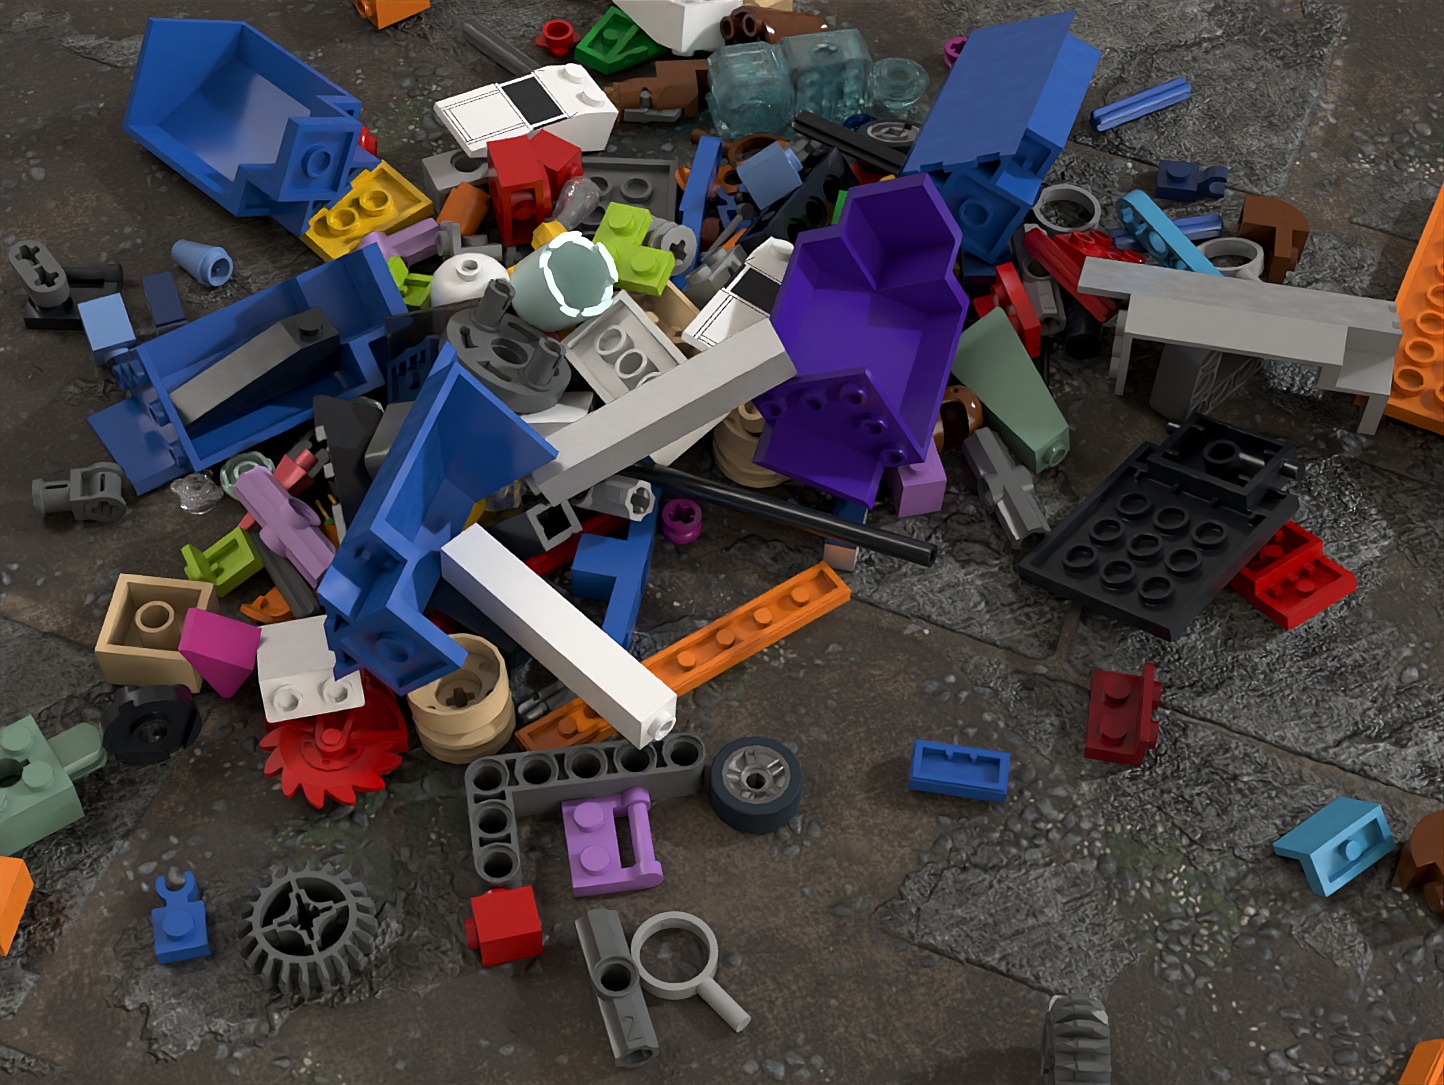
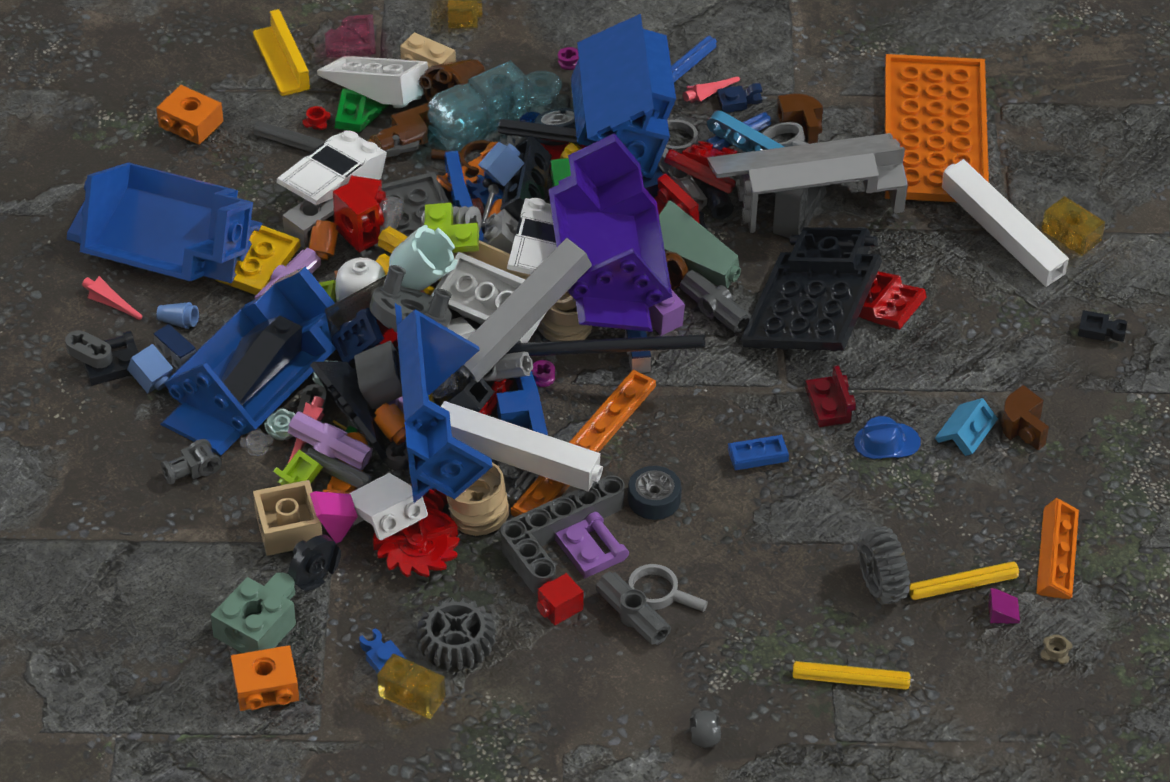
camera: 20 degrees left, 5 degrees down
light grey bracket [435,220,503,262] -> none
none -> coral piece [82,276,143,320]
none -> clear yellow brick [377,653,445,719]
none -> coral piece [682,76,740,103]
none -> blue piece [854,416,921,459]

